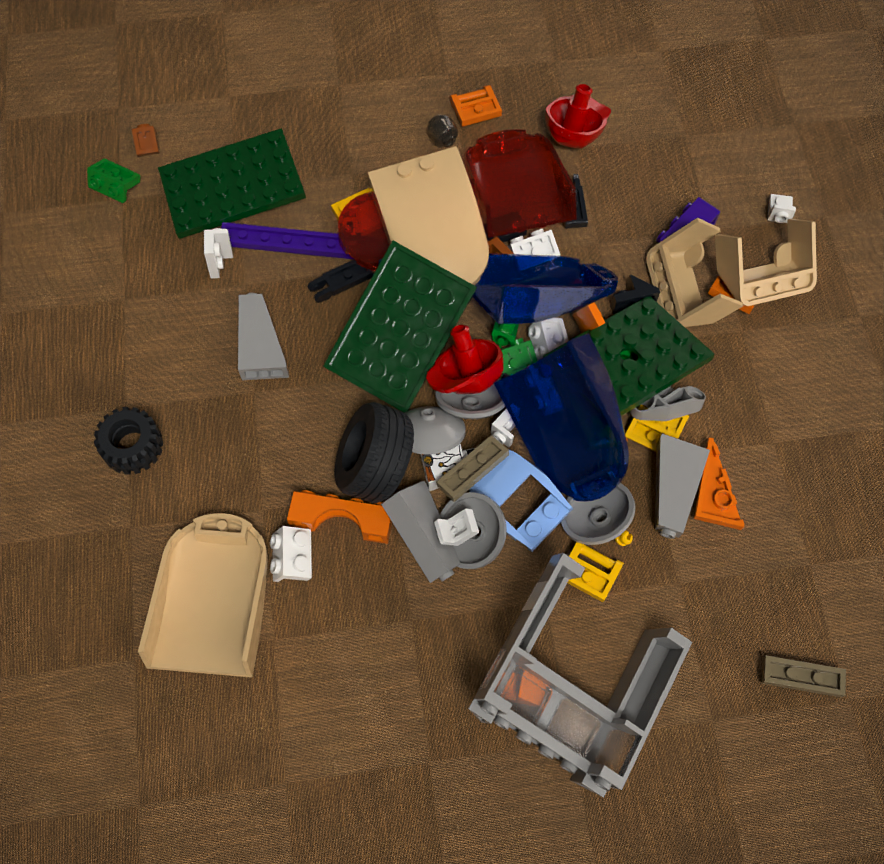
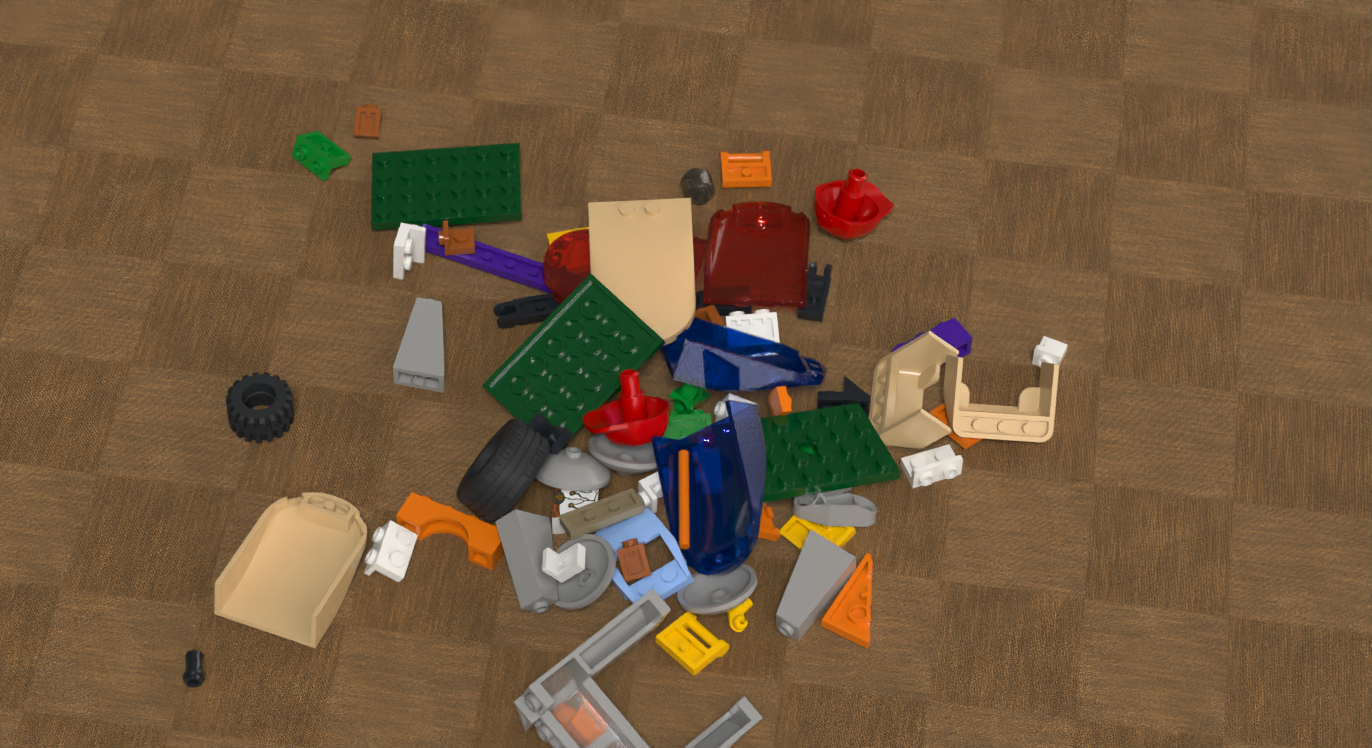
camera: 15 degrees right, 15 degrees down
none -> black pin [182,650,205,688]
none -> dark orange bracket [438,220,475,255]
none -> black slope [528,412,572,455]
none -> dark orange bracket [616,538,652,582]
none -> orange bar [678,450,690,549]
none -> white bracket [900,444,963,488]

